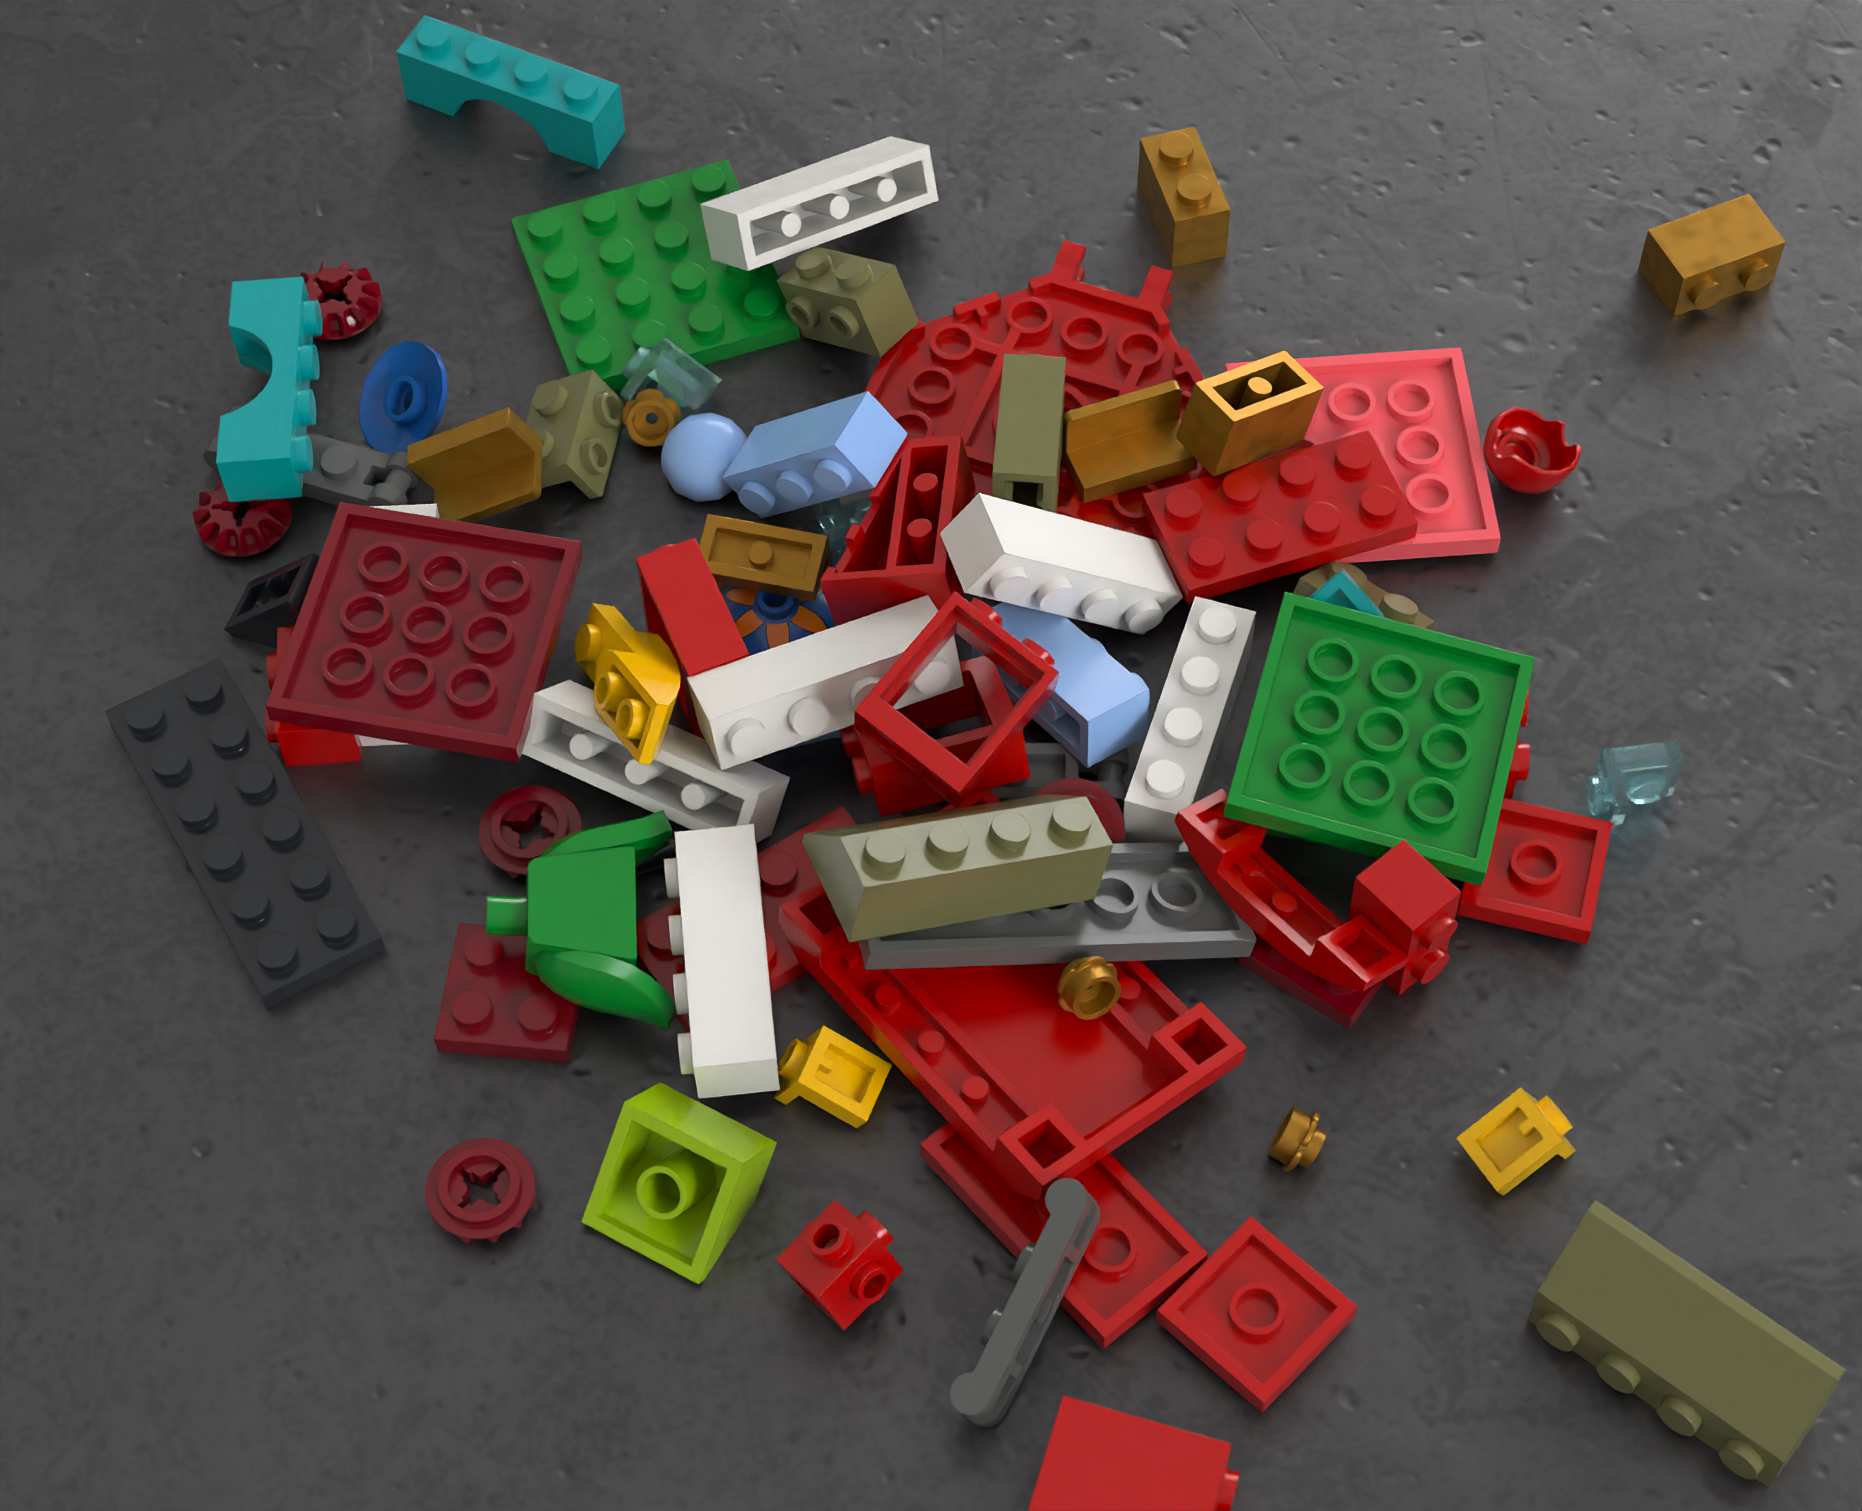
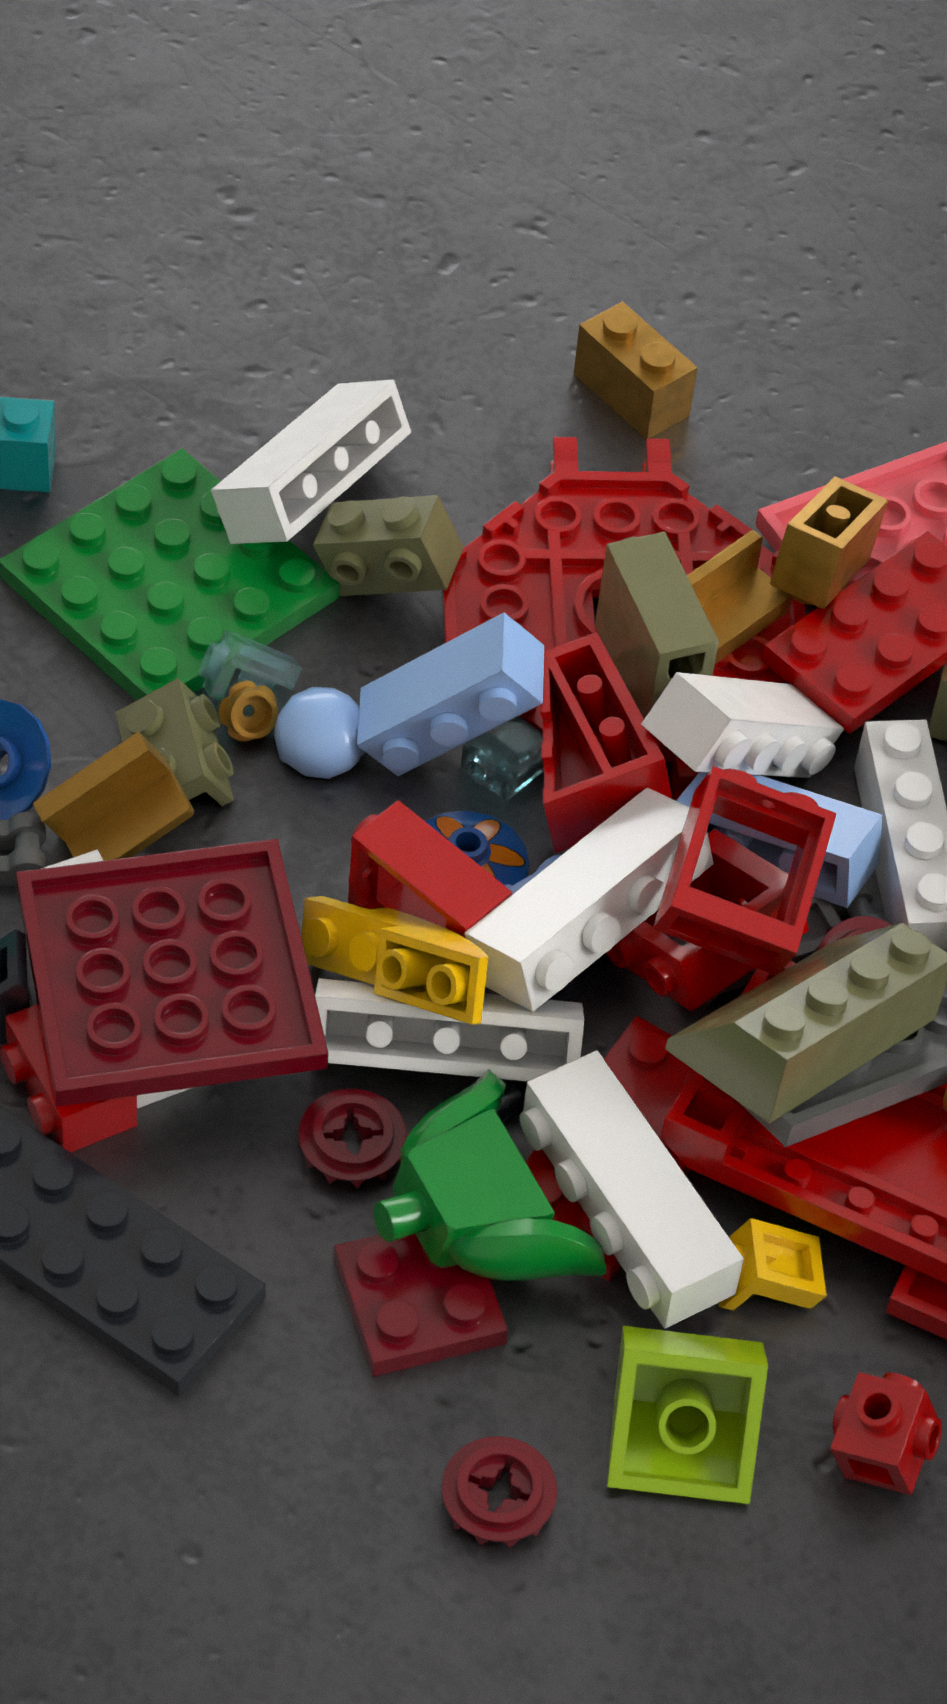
camera: 30 degrees left, 5 degrees down
pearl gold panel [699,514,834,601] -> none

